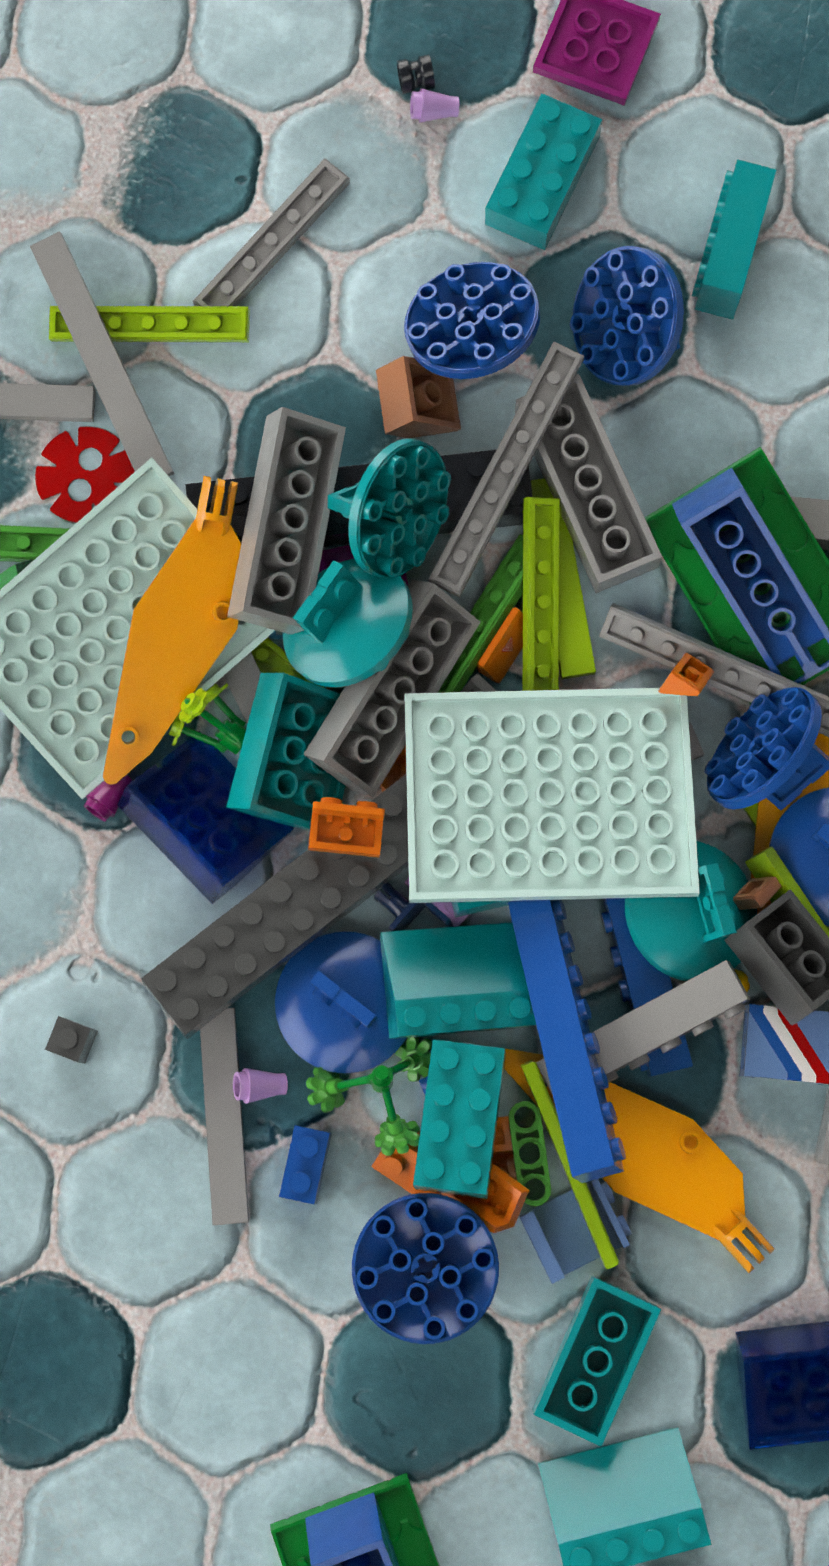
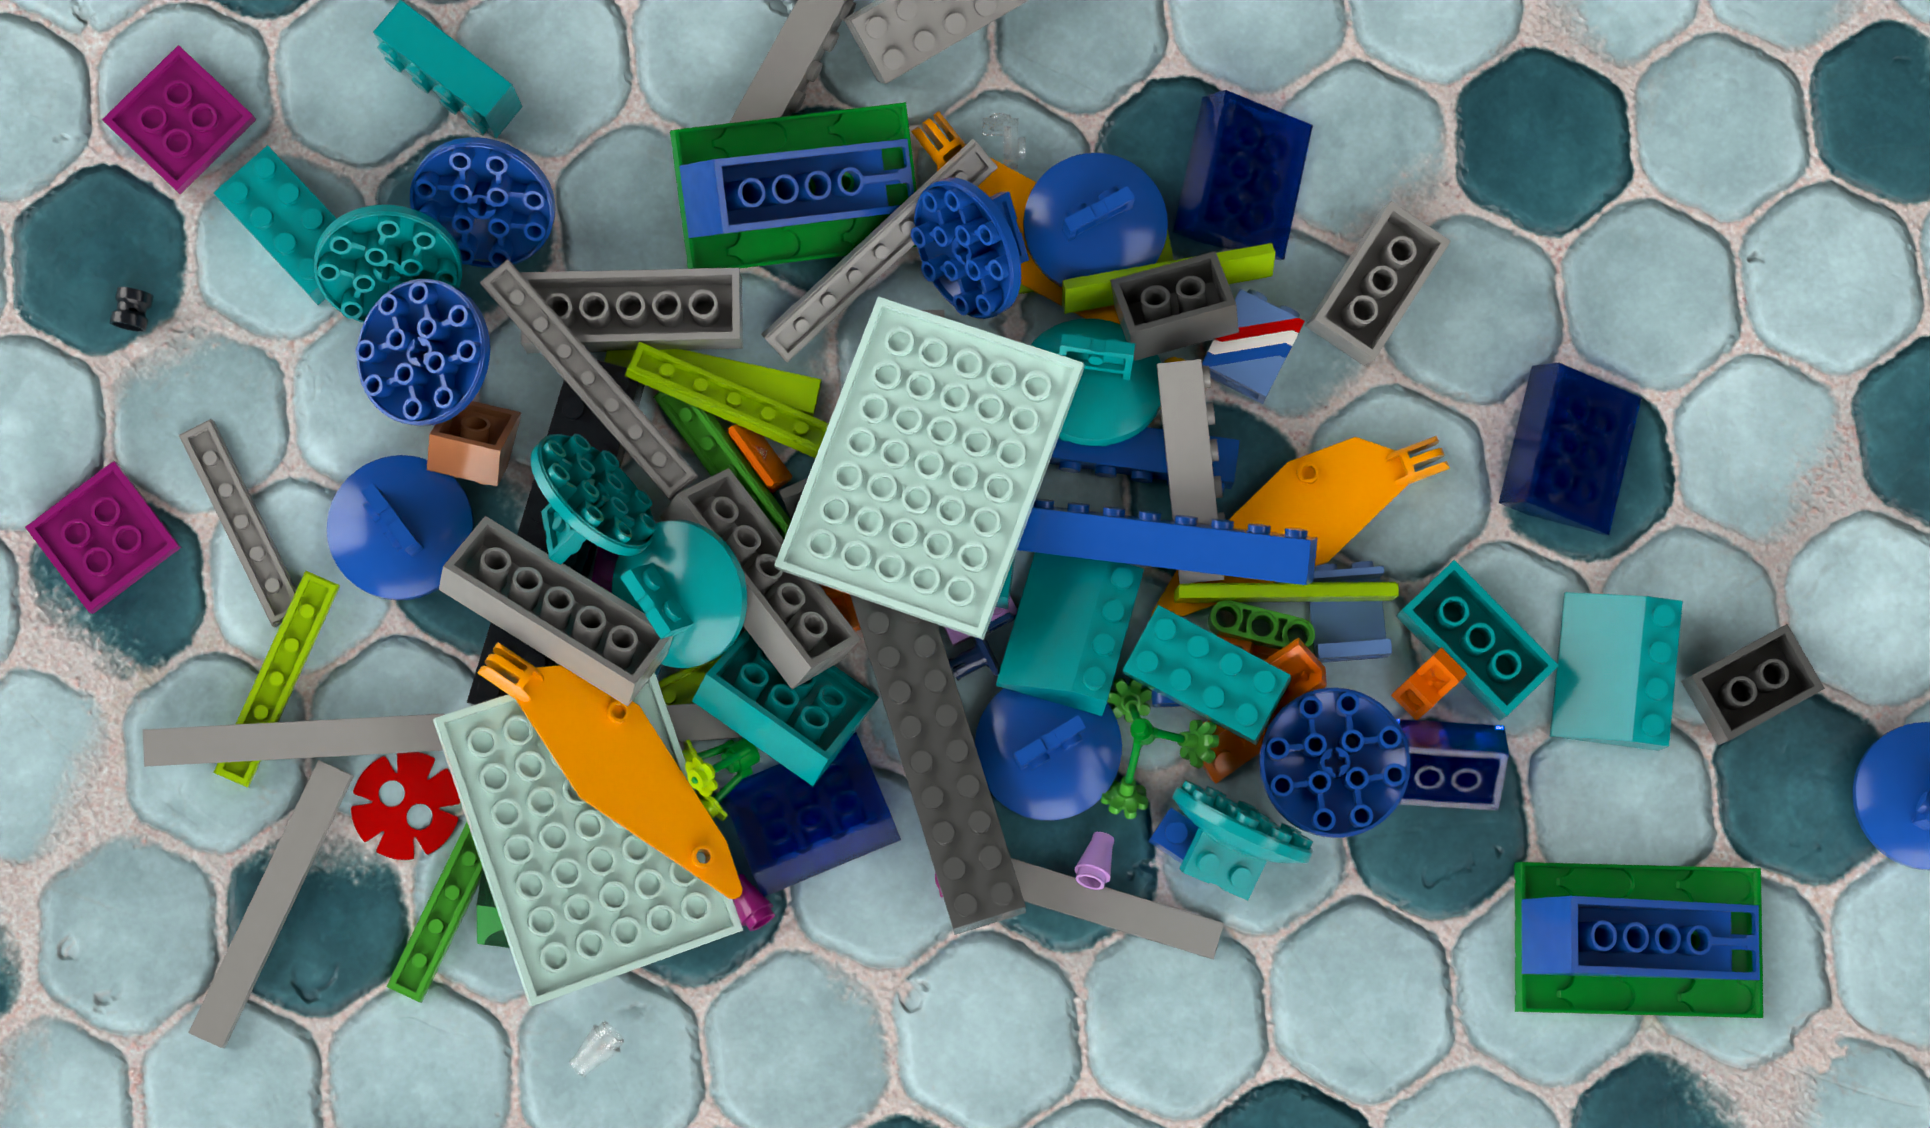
camera: 75 degrees left, 0 degrees up
dark grey brick [45,1016,98,1064] -> none
orange bracket [308,797,385,858] -> none
lavender cone [410,88,459,123] -> none
orange slope [658,653,714,697] -> none
nougat tile [733,876,782,910] -> none
none -> magenta plate [25,461,182,614]
none -> teal bracket [314,205,462,323]
none -> blue bracket [327,455,474,600]
none -> teal bracket [1172,780,1313,901]
none -> orange slope [1391,647,1467,721]
none -> clear blue slope [1396,719,1509,811]

